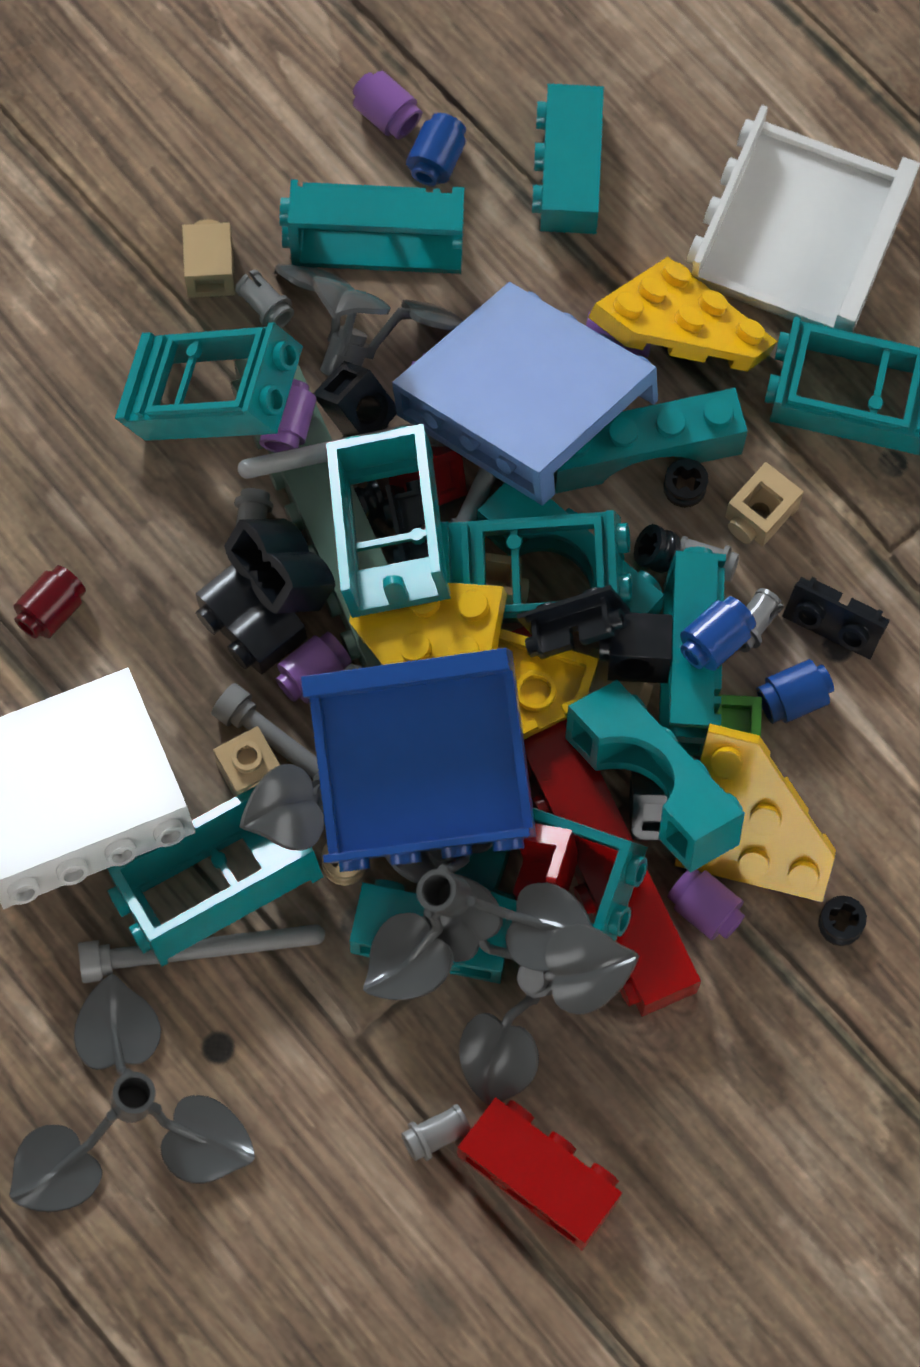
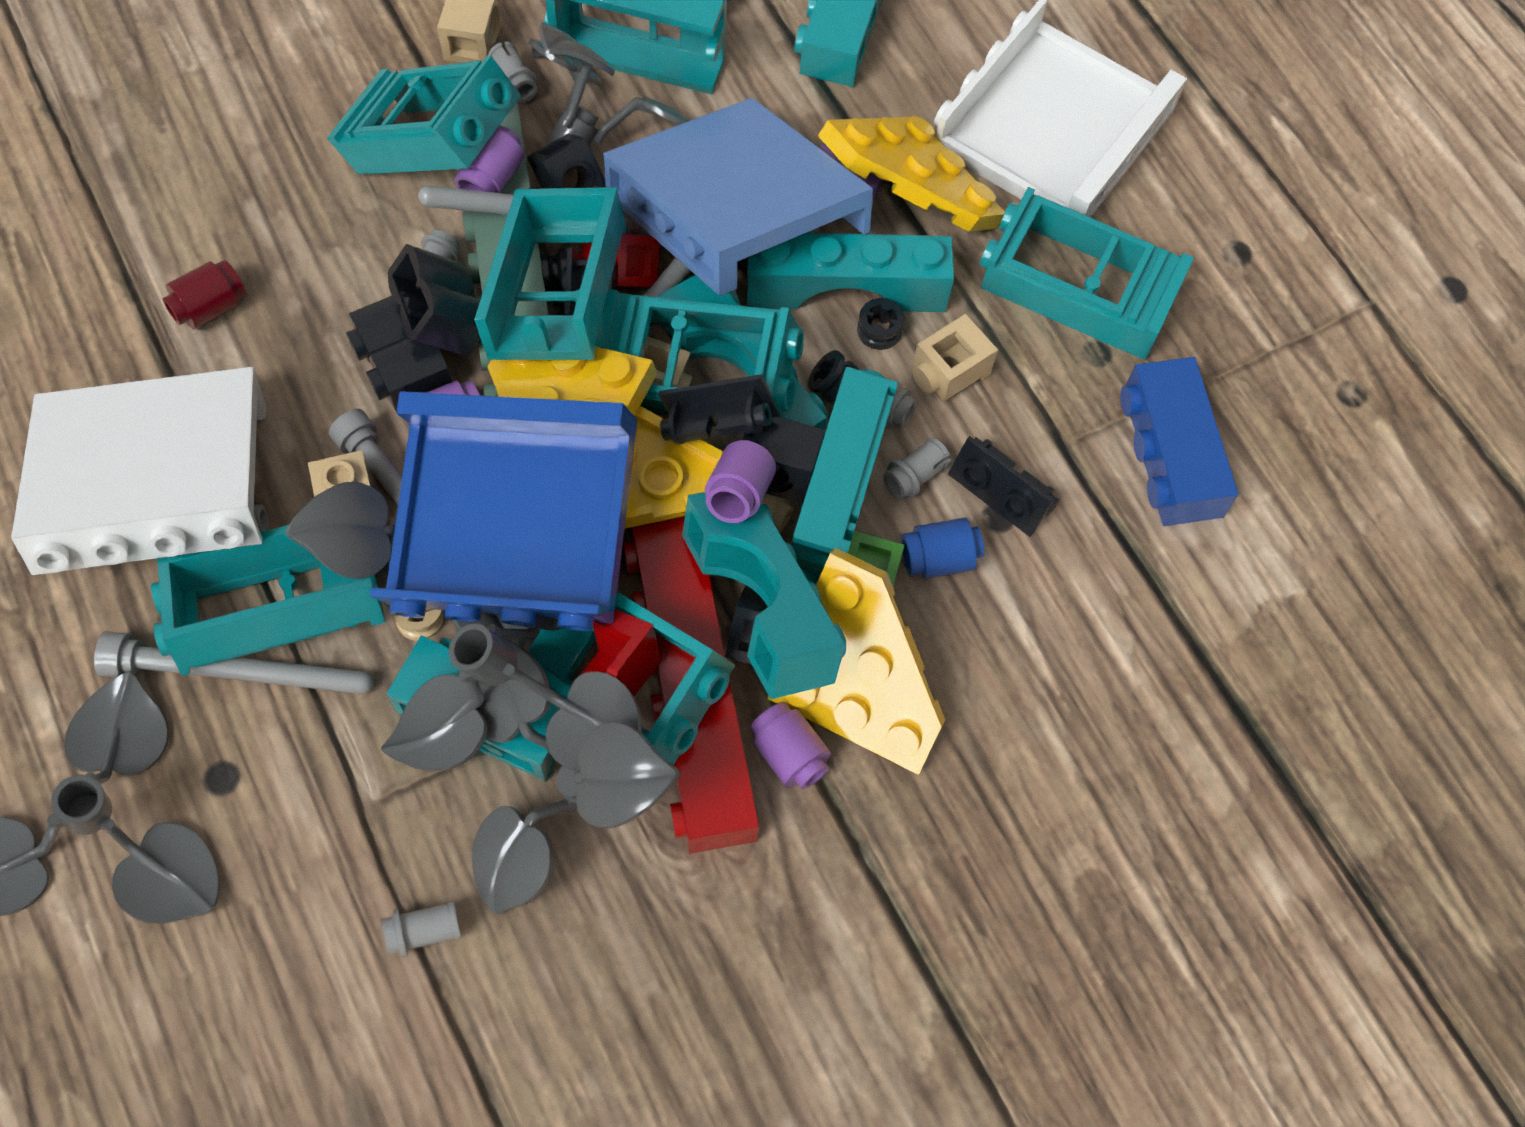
camera: 10 degrees right, 5 degrees down
red brick [457,1097,623,1251] -> none
blue brick [680,596,756,671] -> none
black bush [818,895,867,946] -> none
none -> medium lavender brick [705,440,776,523]

